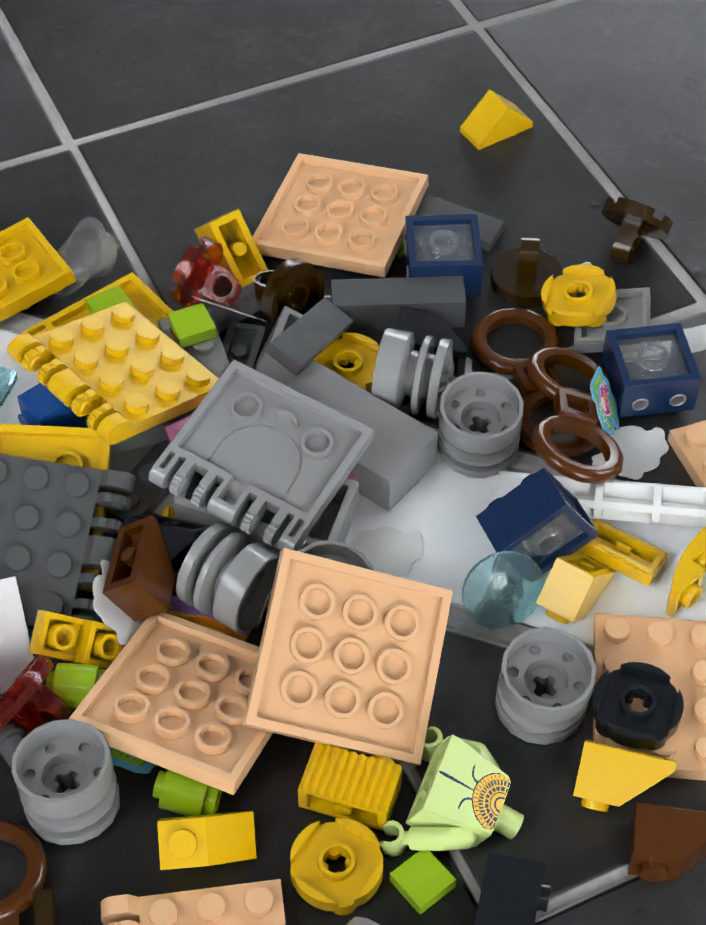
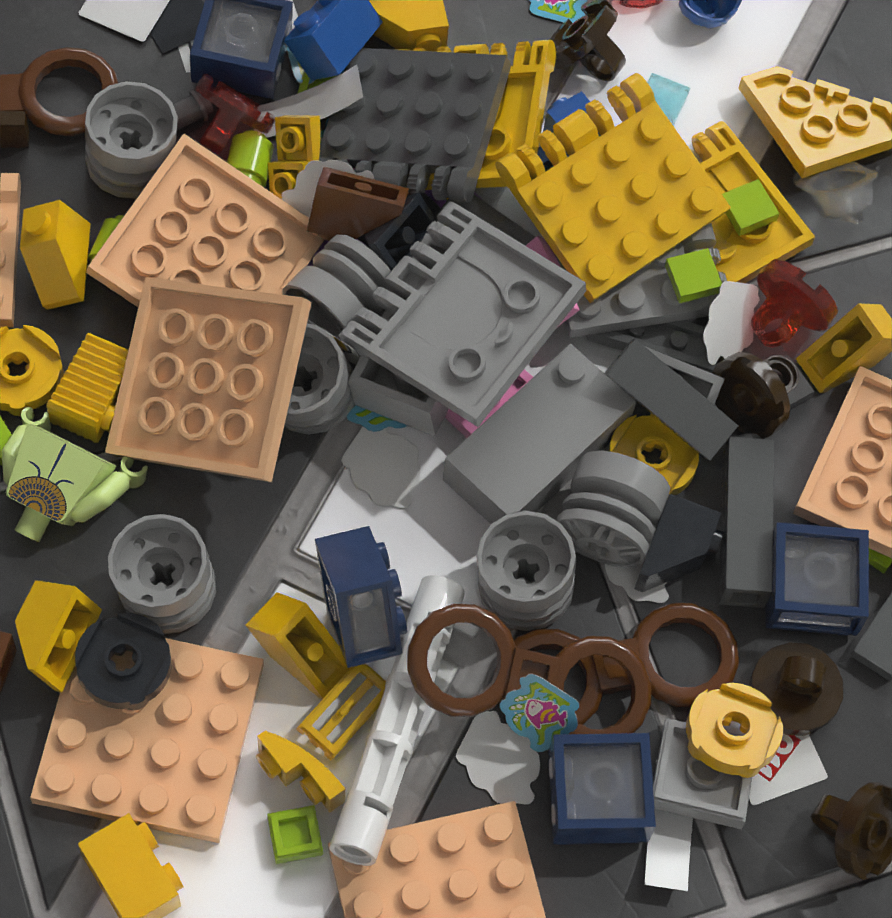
camera: 90 degrees right, 15 degrees up
clear light blue dish [462,551,544,629] -> none

